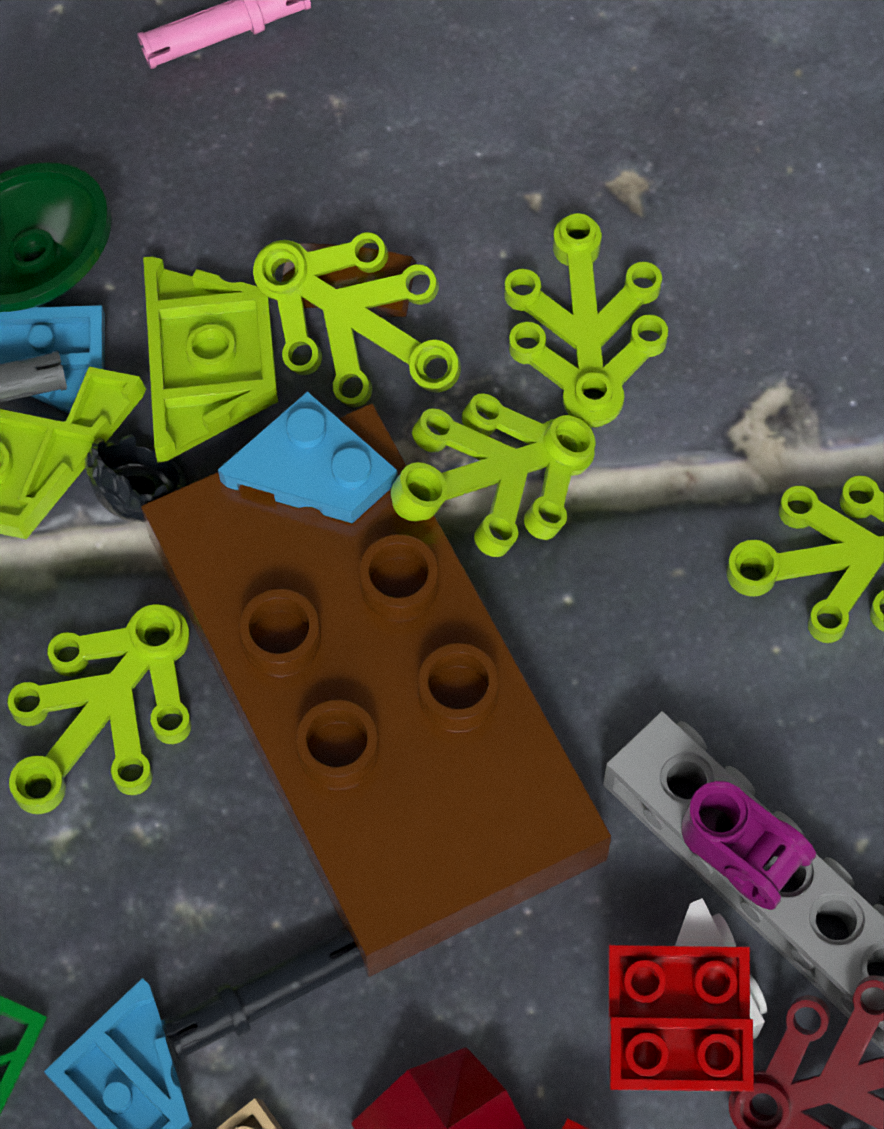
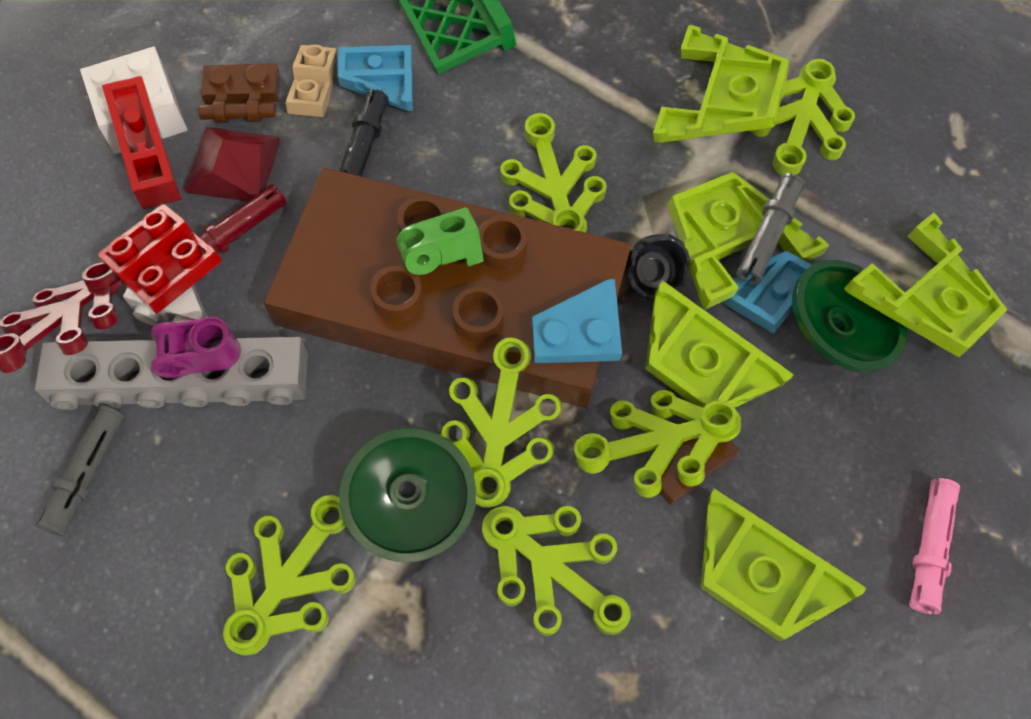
camera: 130 degrees right, 0 degrees up
none -> dark red pin [198,184,287,254]
none -> dark green dish [339,427,476,562]
none -> bright green leg [396,207,484,275]
none -> lime wing [701,488,866,642]

